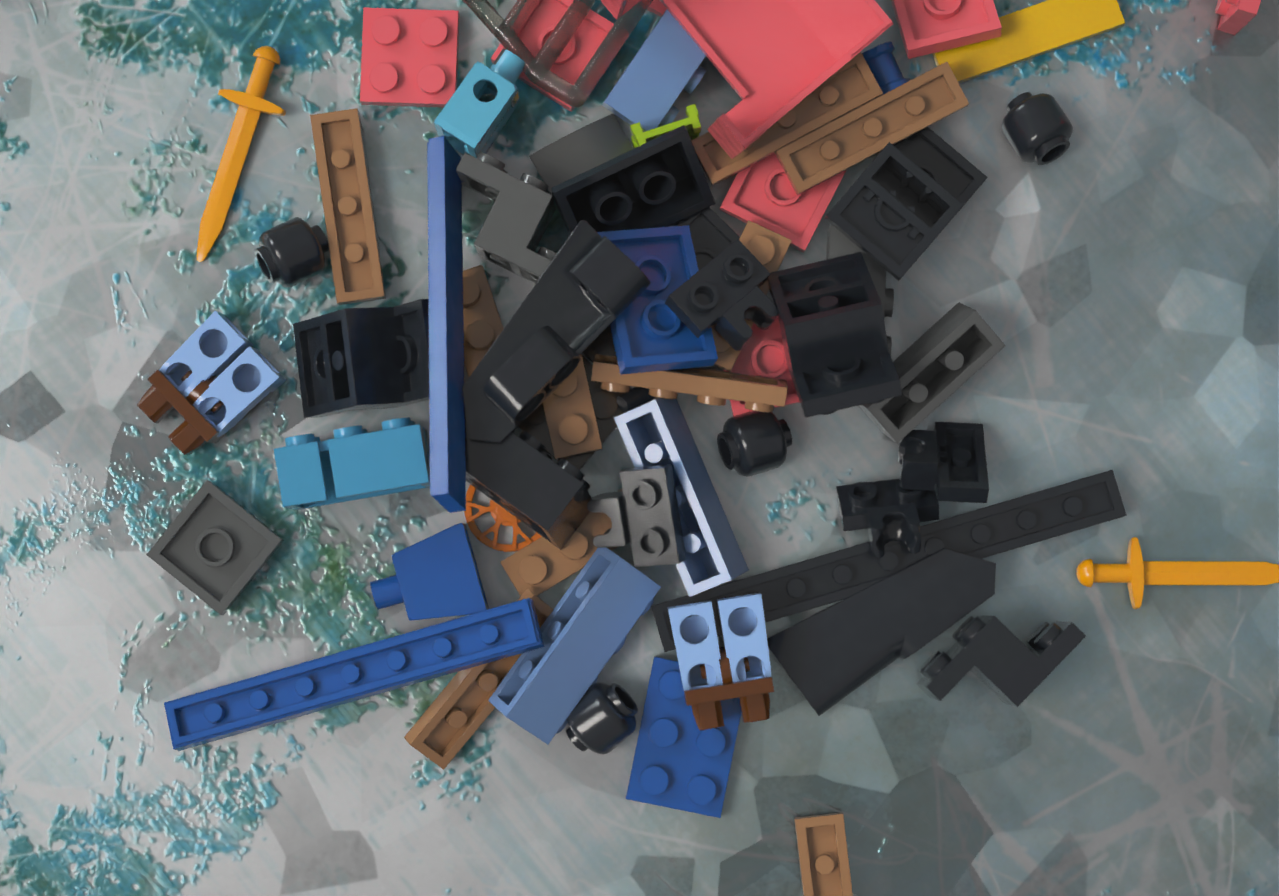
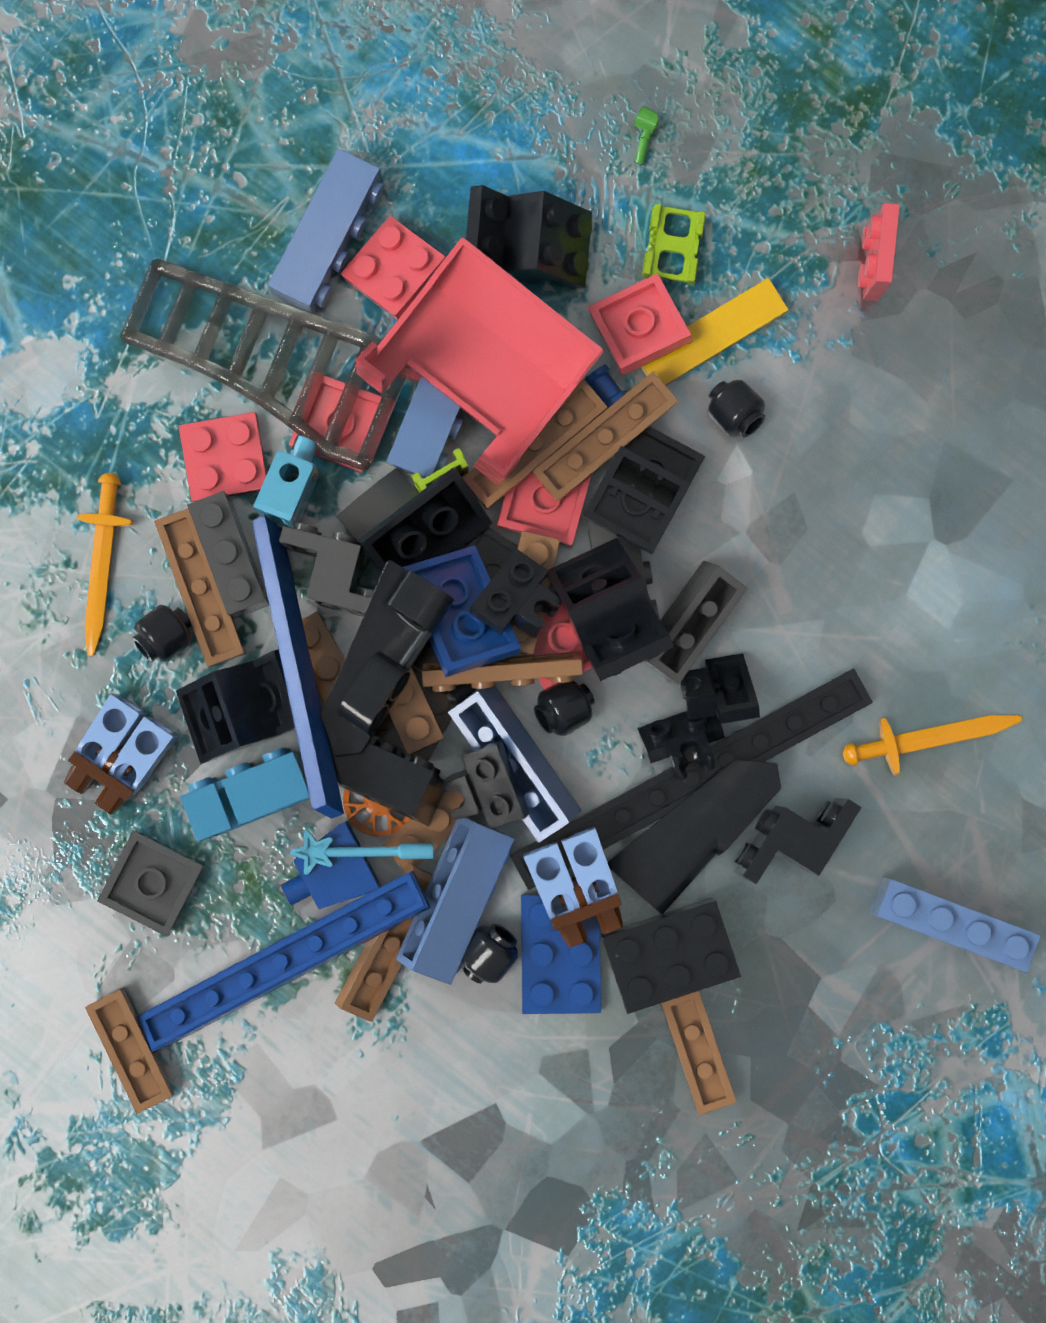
camera: 15 degrees left, 0 degrees up
none -> medium nougat plate [85,988,175,1114]
none -> dark grey brick [187,491,269,619]
none -> medium azure piece [289,830,434,875]
none -> black brick [601,898,741,1014]
none -> medium blue brick [869,877,1041,973]

